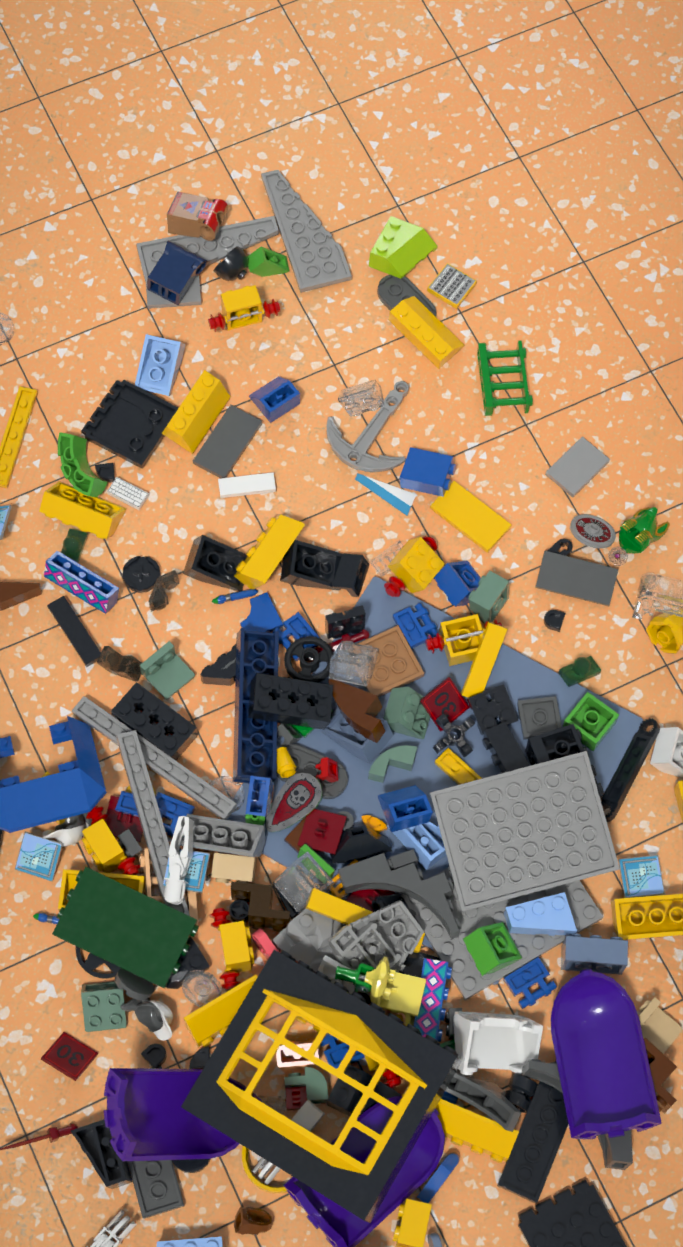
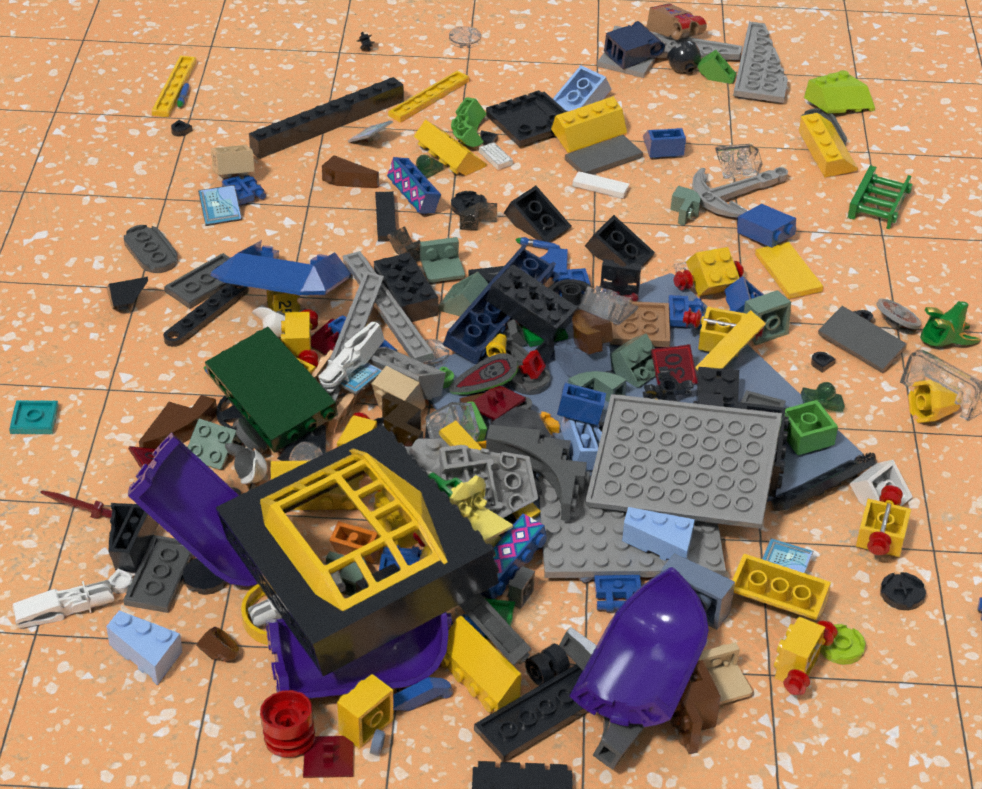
camera: 30 degrees right, 25 degrees down
piece [15,831,63,881] -> none
dark grey piece [117,829,142,858] -> none
yellow brick [208,285,280,332] -> none
yellow slope [234,514,305,589] -> none
blue torso [245,776,274,817] -> none
black panel [332,553,370,597] -> none
dark azure sticker [355,473,416,516] -> none
tile [427,263,477,309] -> none
white windscreen [453,1011,543,1075] -> none
bright green slope [463,922,522,976] -> none
light grey tile [545,437,610,497] -> none
clear tile [608,547,628,566] -> none
none -> white tile [108,569,133,594]
none -> reddish brown slope [139,395,217,449]
none -> sand green slope [438,272,488,316]
none -> black tile [535,337,554,364]
none -> sand green brick [670,186,700,226]

